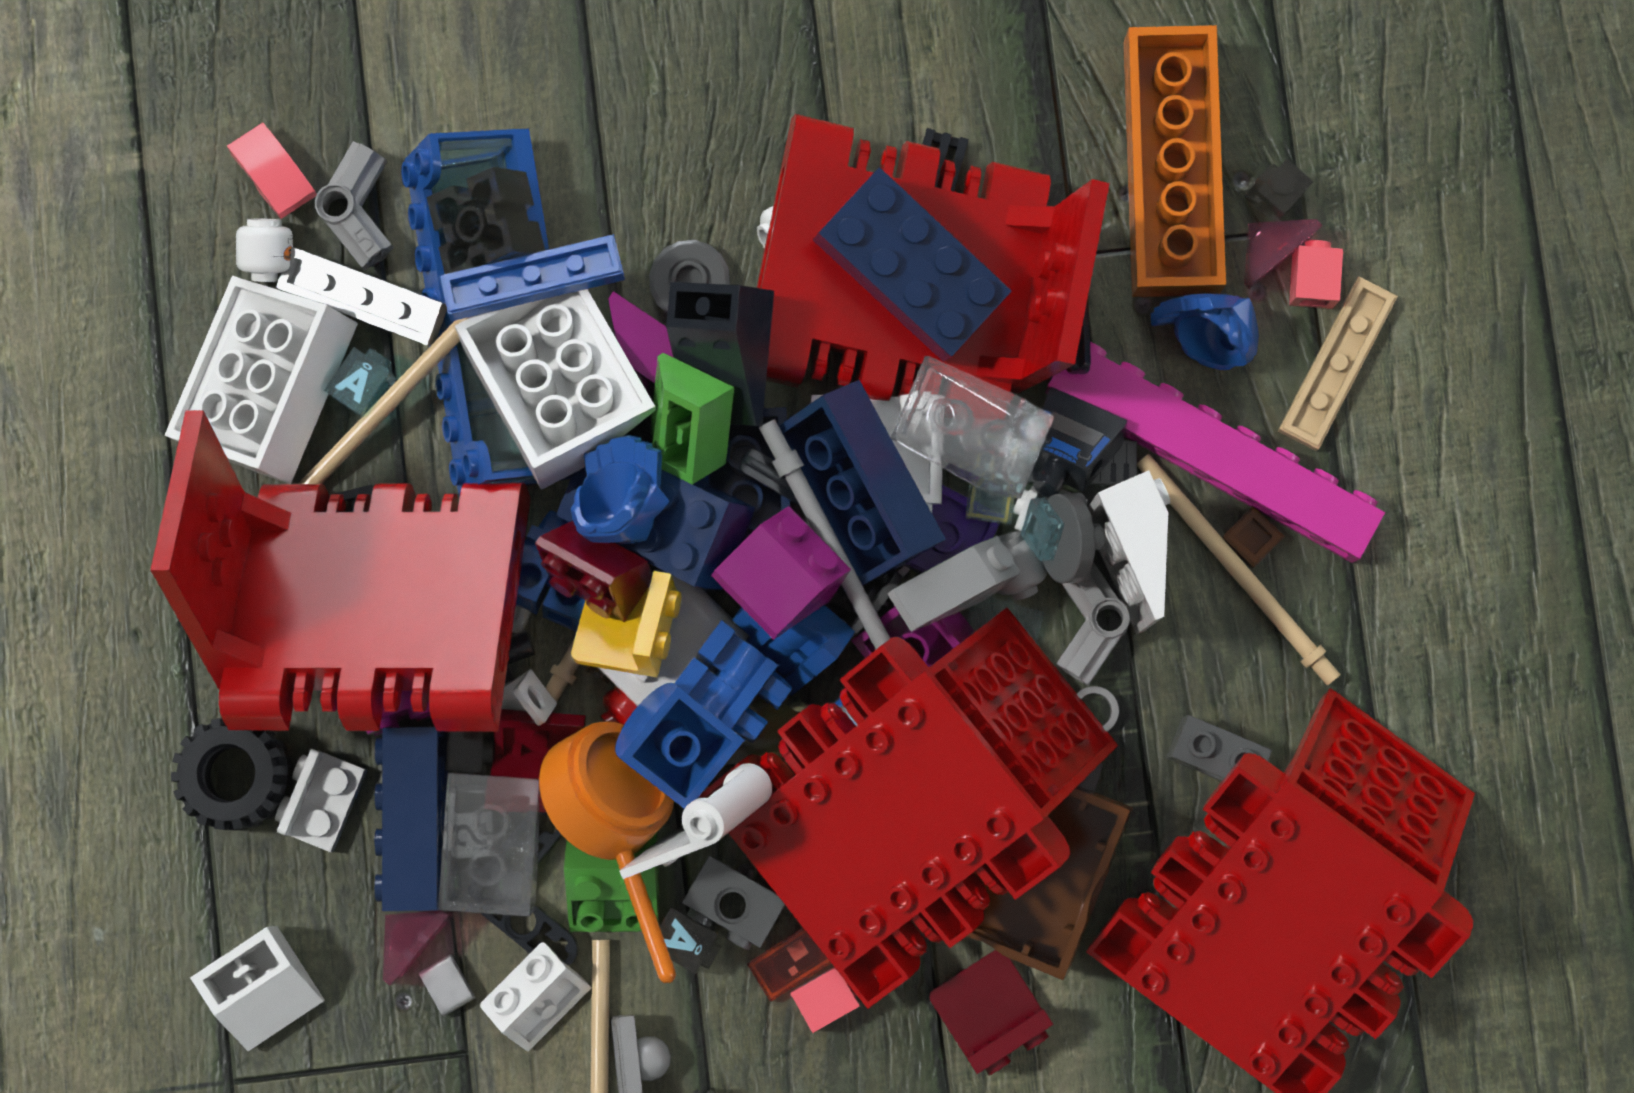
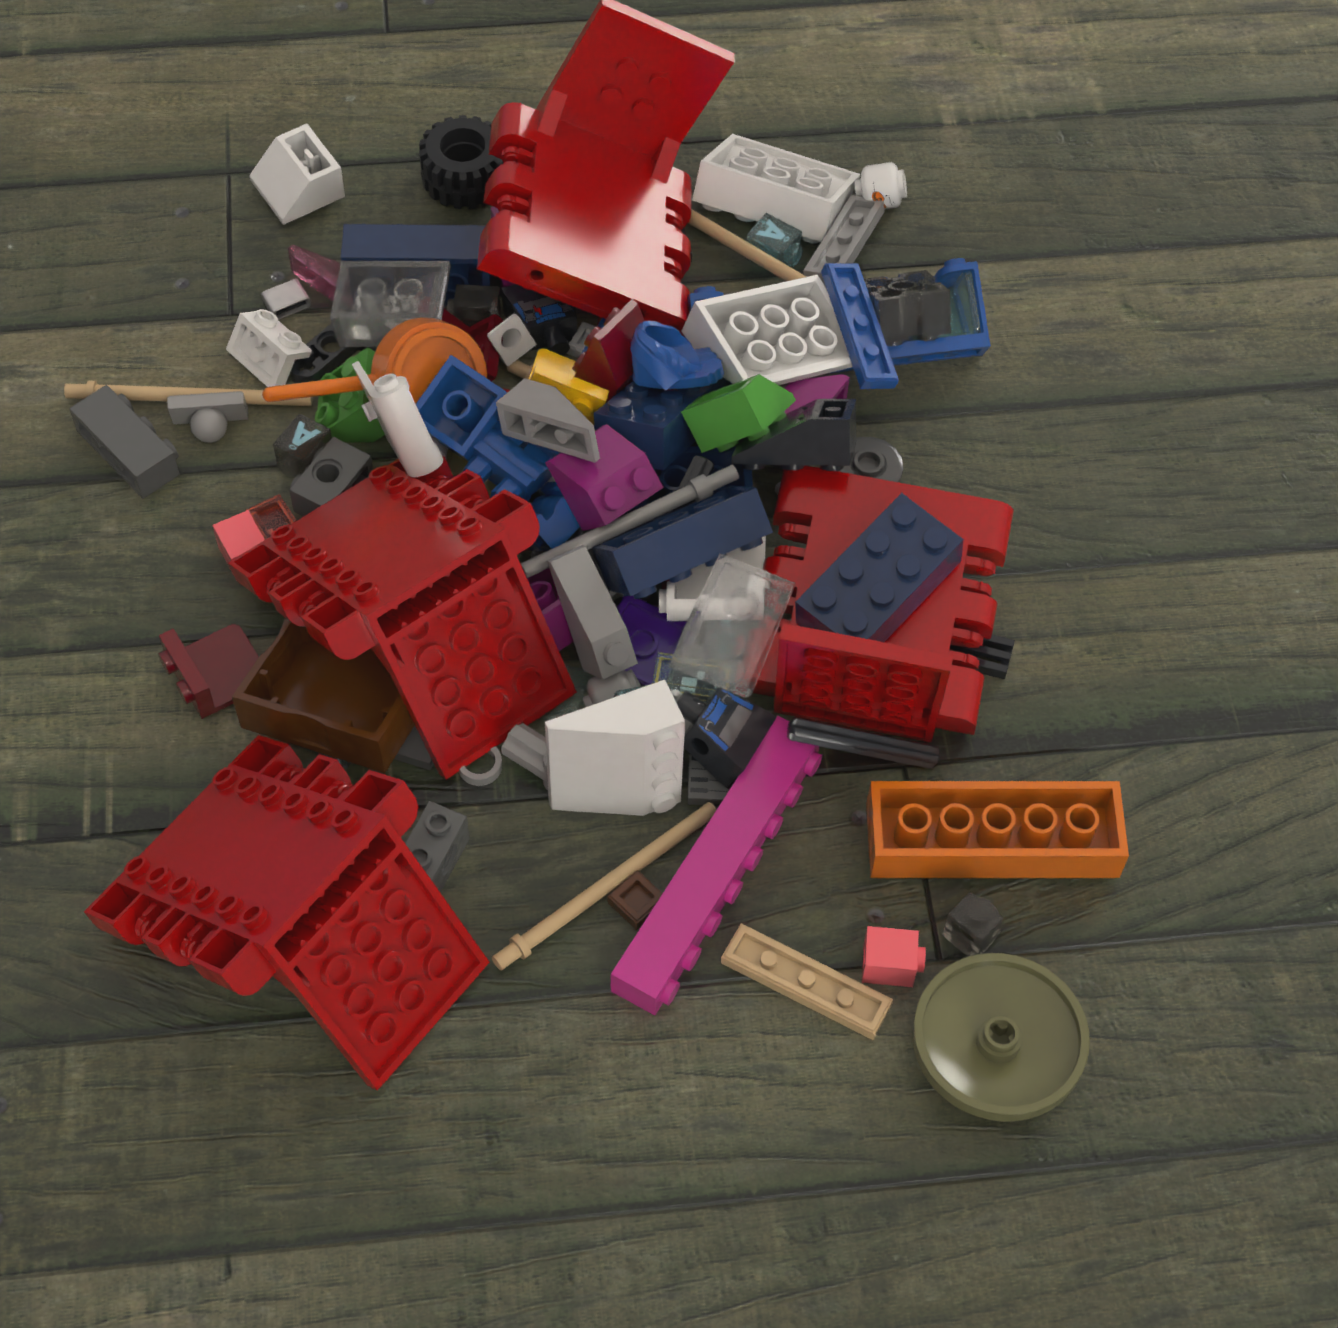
camera: 85 degrees right, 25 degrees down
coral slope [227,123,317,219] -> none
white bracket [275,749,367,852] -> none
light grey piece [315,141,394,271] -> none
blue hair [1151,293,1259,370] -> none
clear pink slope [1244,219,1323,290] -> none
none -> light grey slope [496,378,600,462]
none -> olive dish [912,953,1090,1122]

